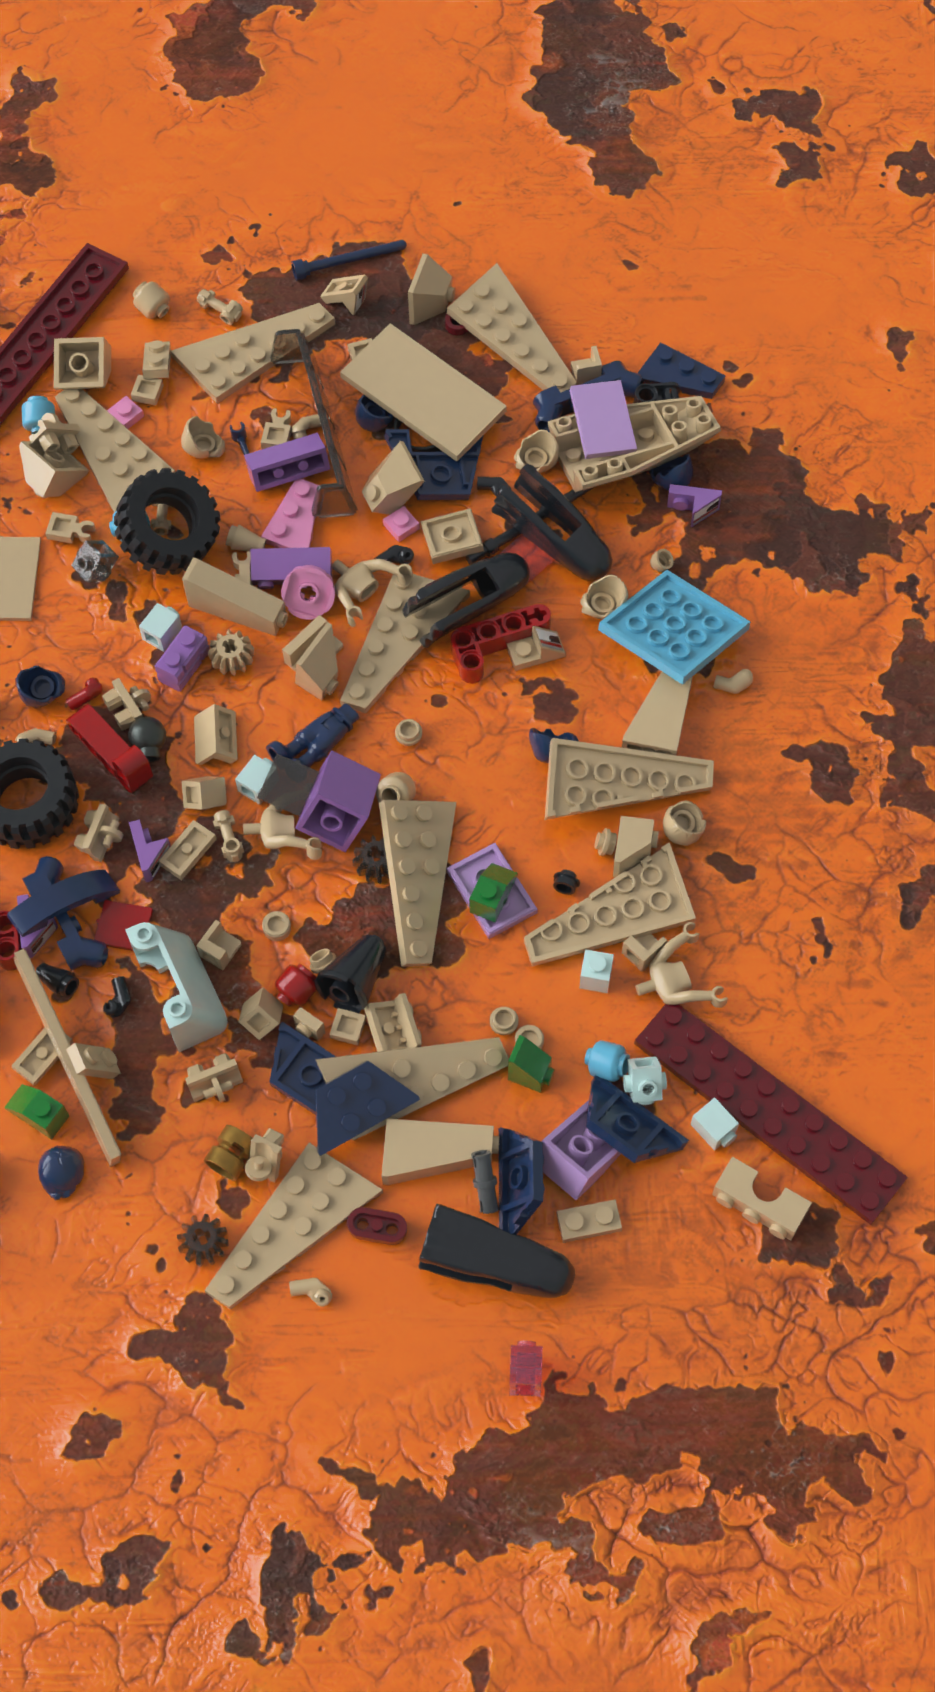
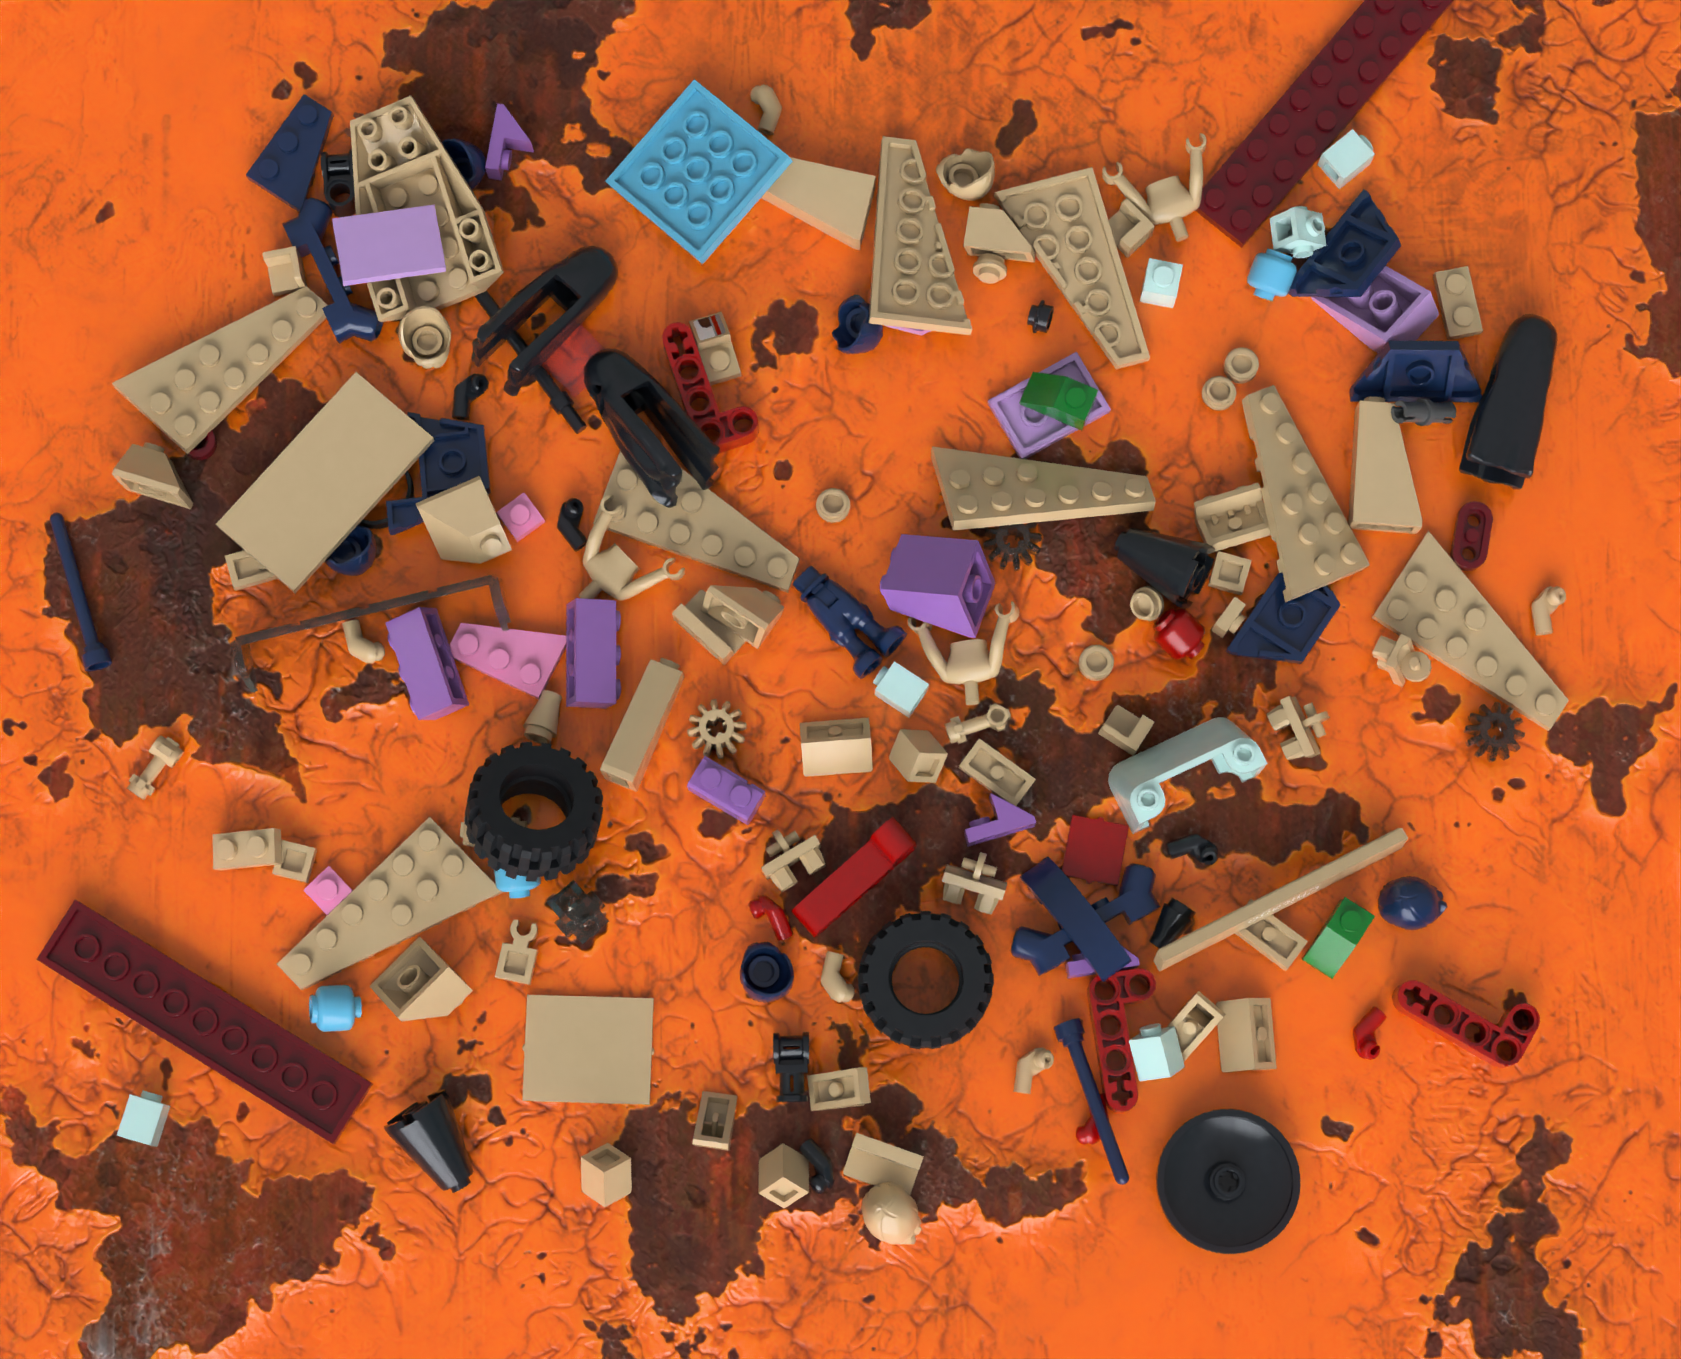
camera: 90 degrees left, 15 degrees up
tan hips [29,413,80,454] -> none
tan slope [54,337,112,390] -> none
tan plate [66,1043,120,1079] -> none
pearl dark grey piece [128,717,166,762] -> none
tan head [133,281,170,319] -> none
light aqua brick [139,603,182,652] -> none
tan wing [171,303,335,404] -> none
tan hair [181,416,225,458] -> none
pearl gold wheel [204,1125,253,1181] -> none
dark blue hand [230,422,250,455] -> none
tan plate [232,551,253,586] -> none
tan panel [238,987,283,1040] -> none
clear smoke piece [257,754,319,817] -> none
tan plate [261,408,291,449] -> none
bright pink plate [281,565,335,620] -> none
dark blue wing [315,1060,420,1156] -> none
tan slope [320,274,368,315] -> none
tan head [376,772,416,803] -> none
tan tile [420,508,484,564] -> none
green slope [508,1035,555,1093] -> none
clear pink brick [509,1341,543,1397] -> none
tan hair [580,575,628,619] -> none
tan hinge [650,549,674,572] -> none
tan arch [712,1157,812,1240] -> none

